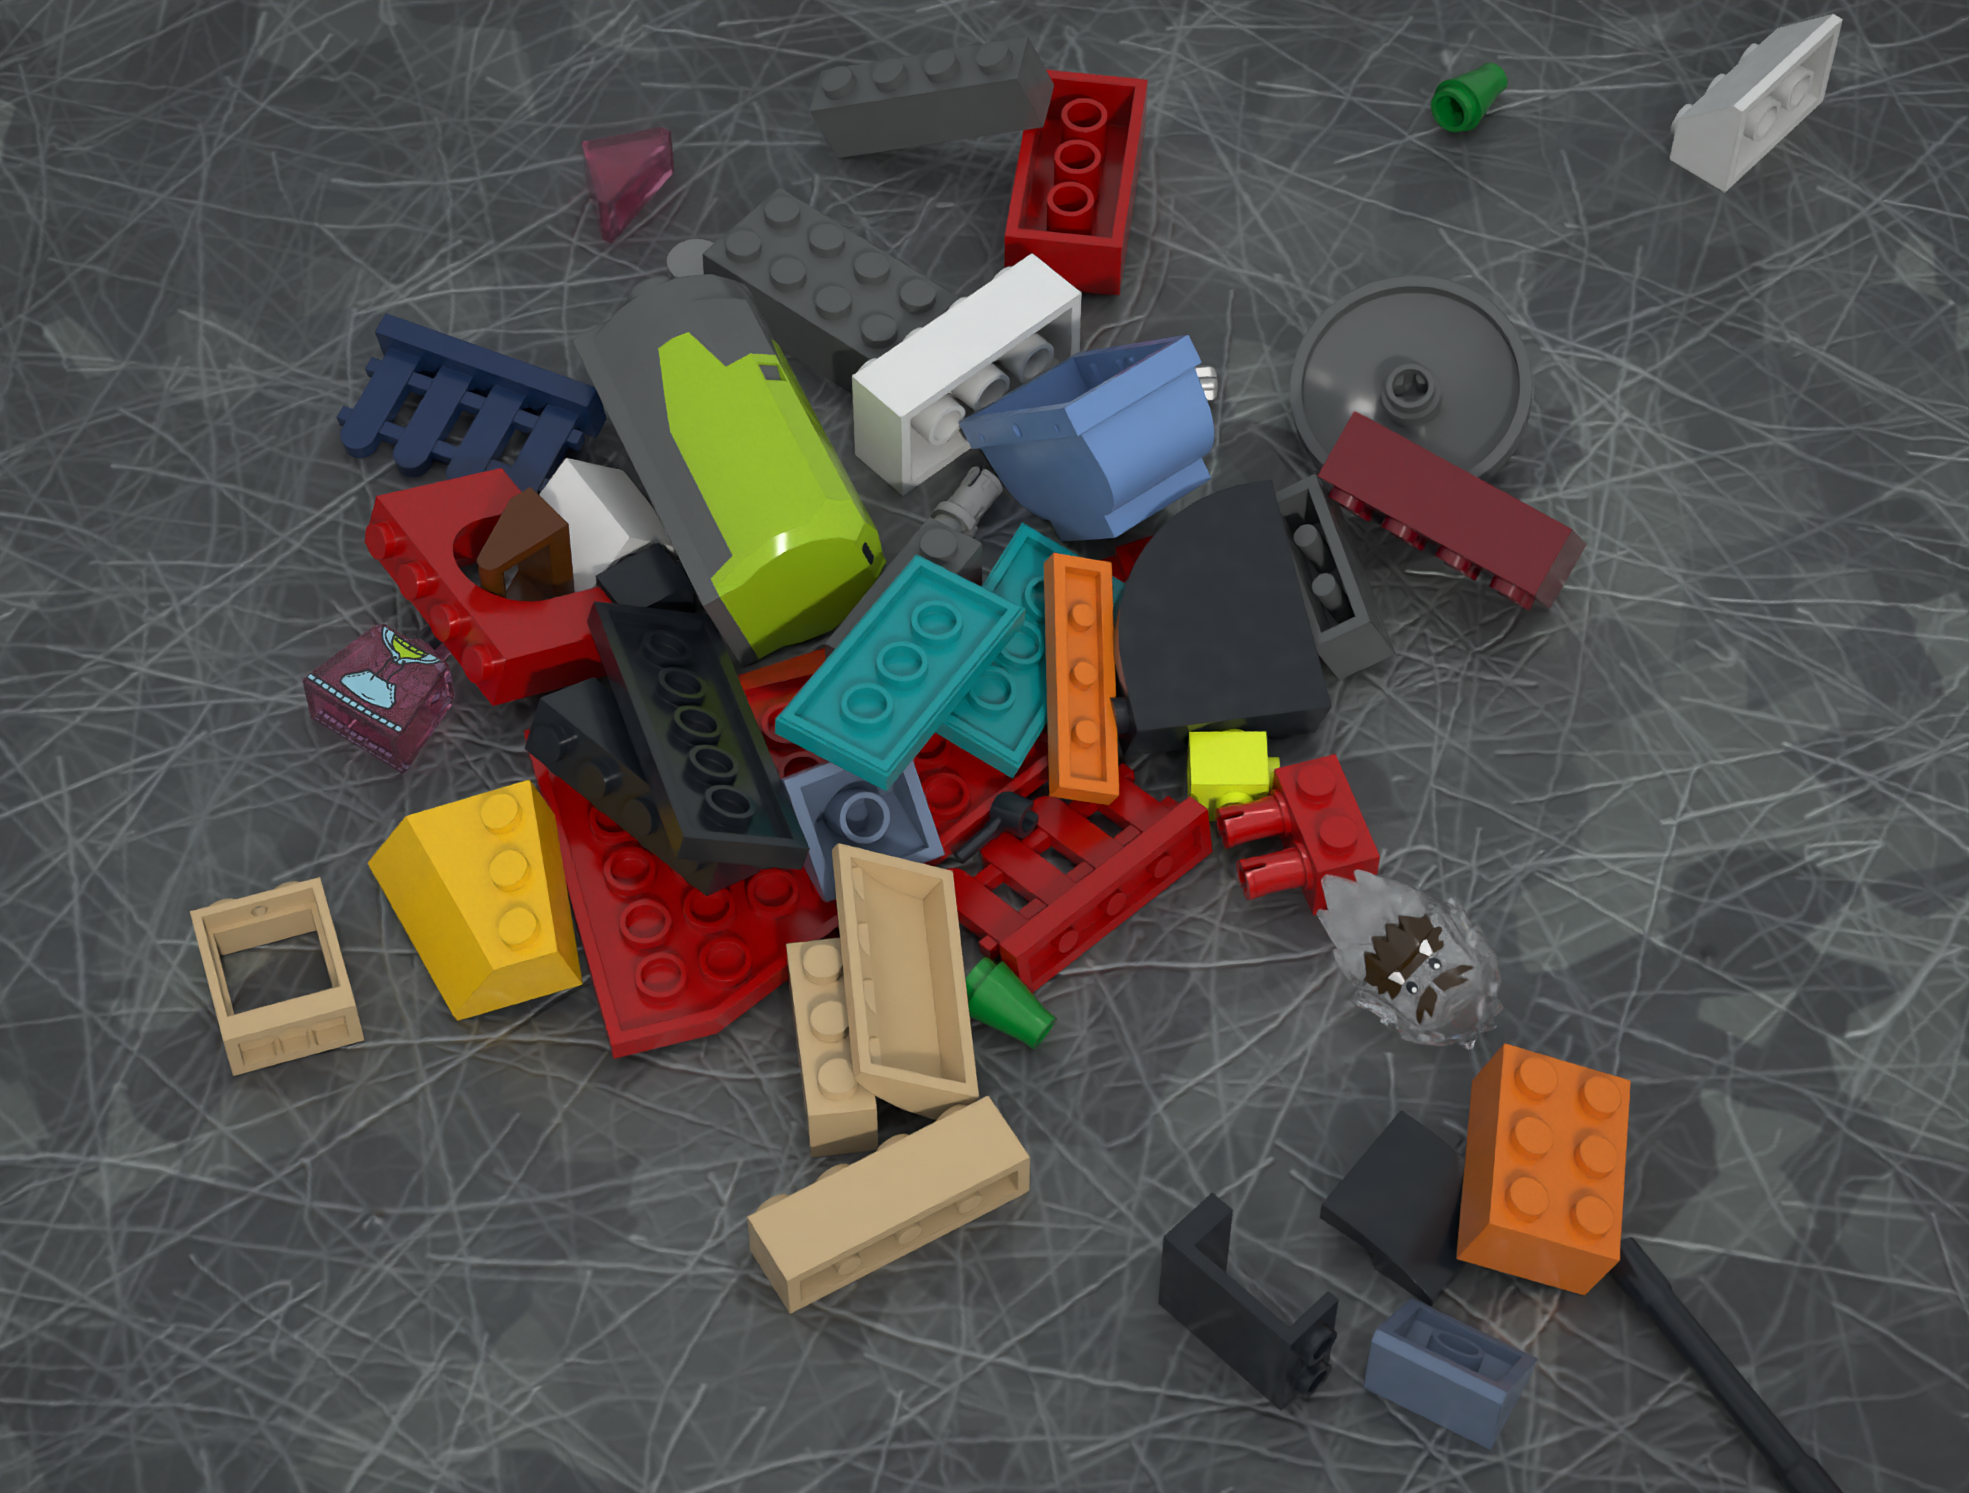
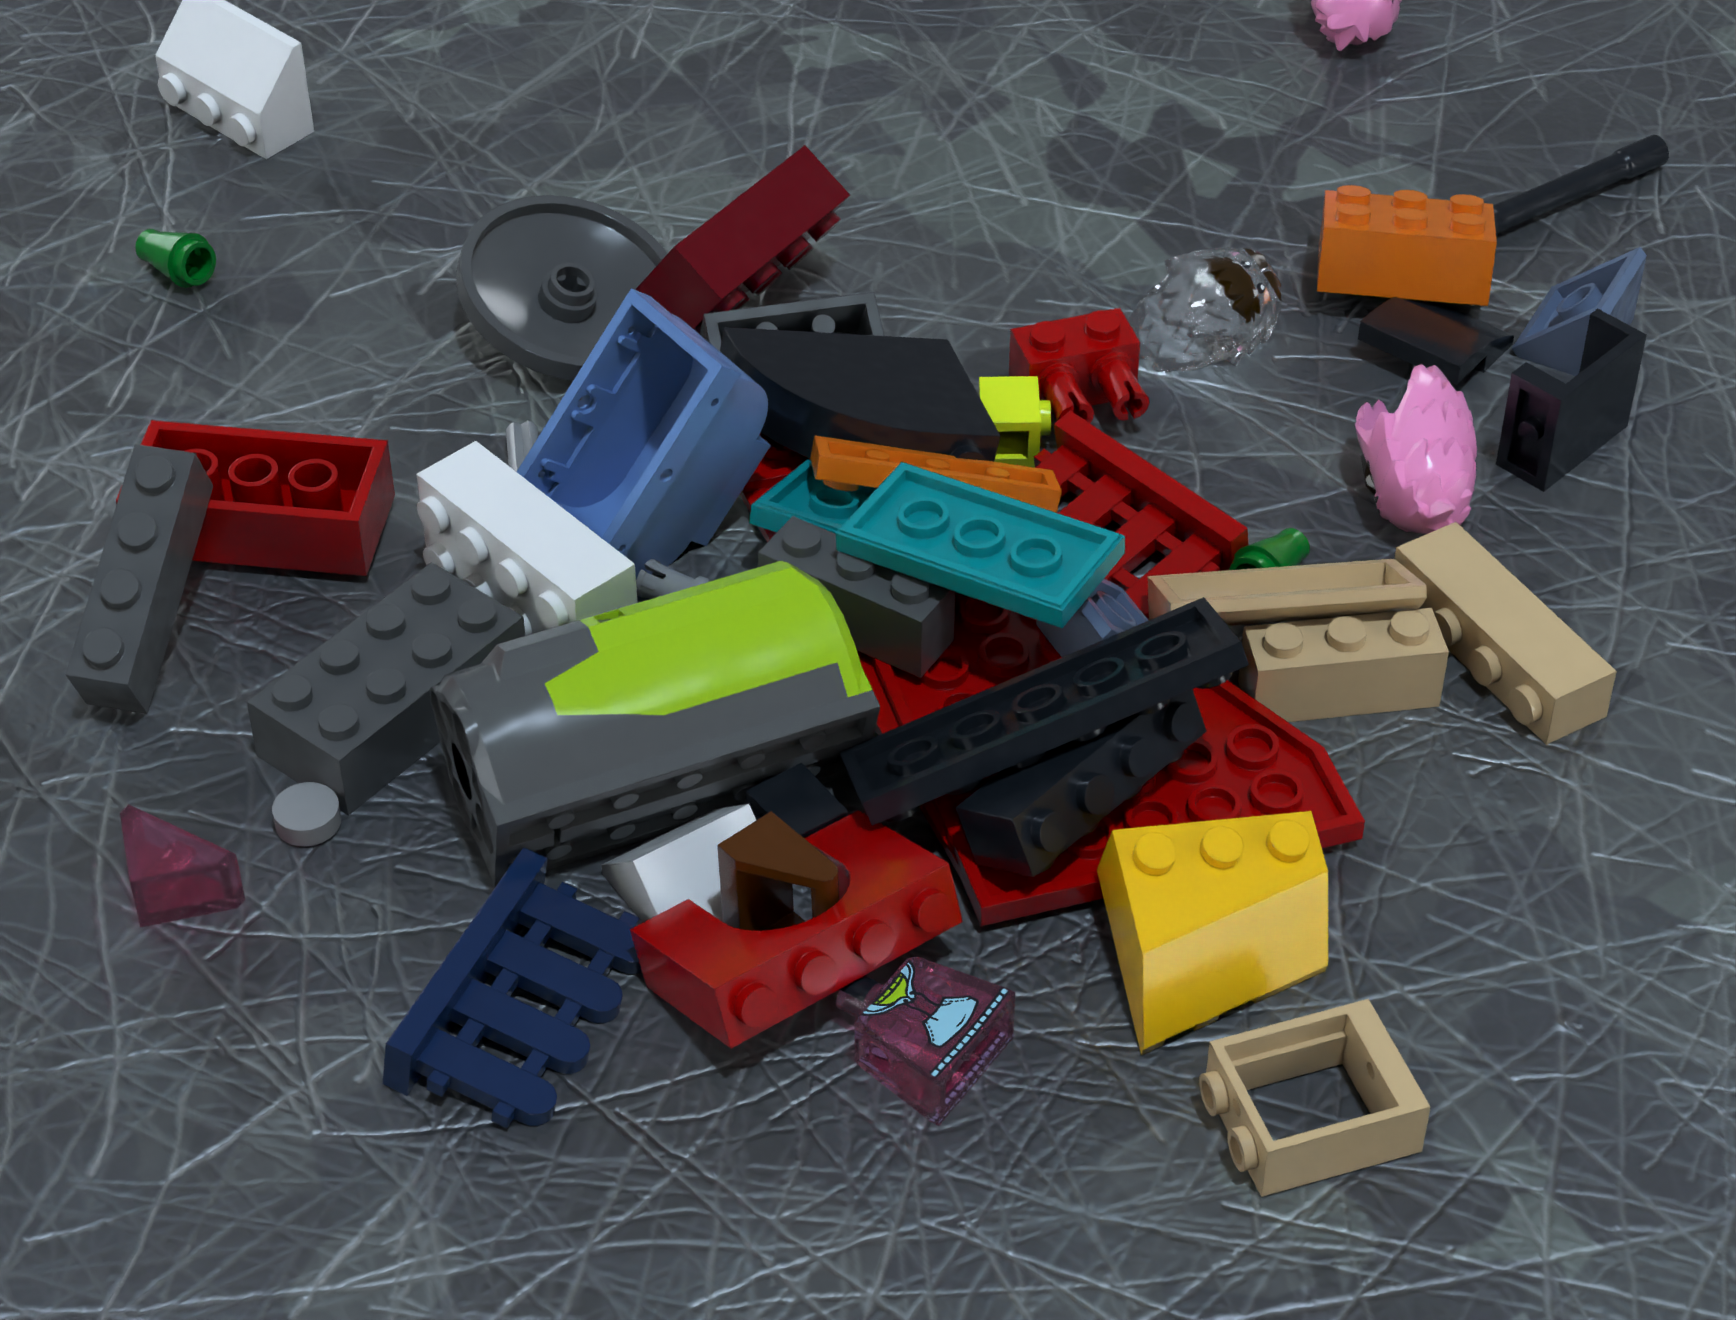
camera: 90 degrees left, 10 degrees down
none -> bright pink head [1355,364,1477,534]

